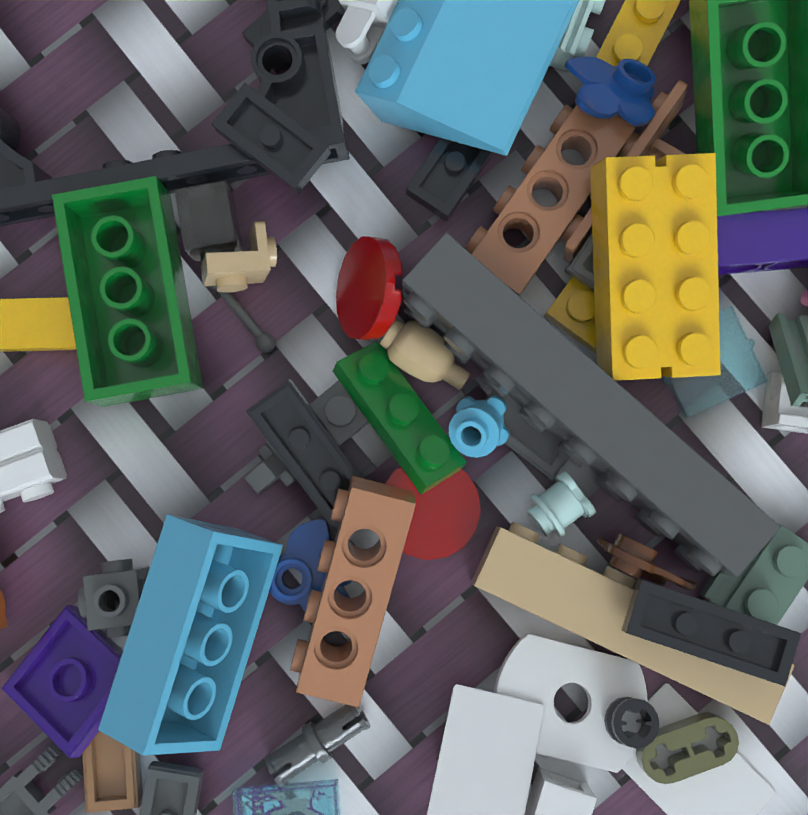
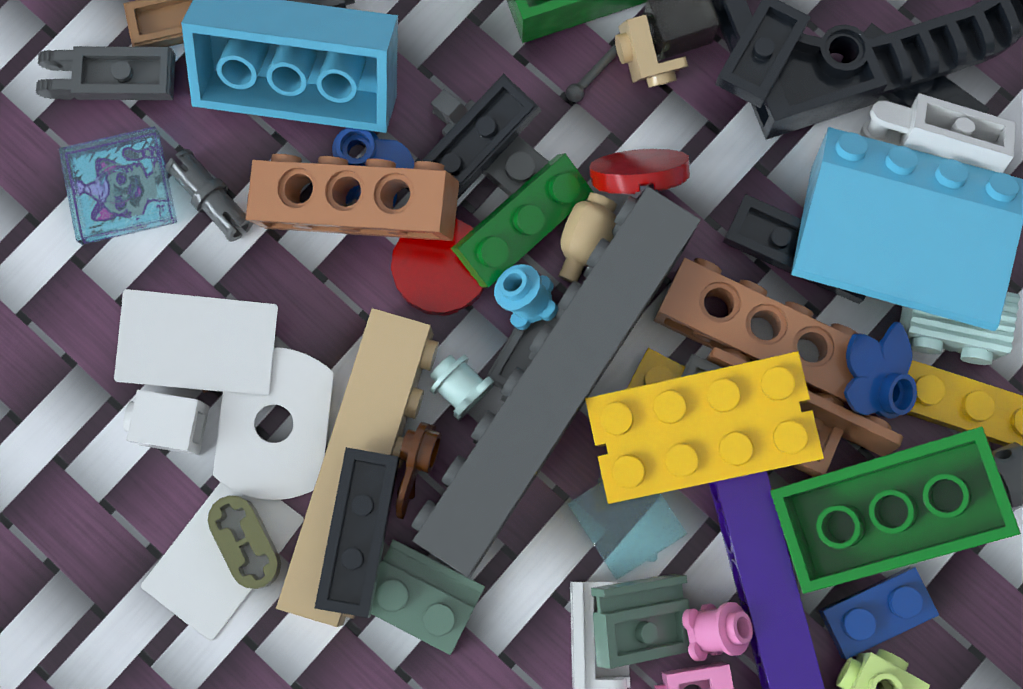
camera: 80 degrees right, 5 degrees down
black bush [604,696,660,749] -> none

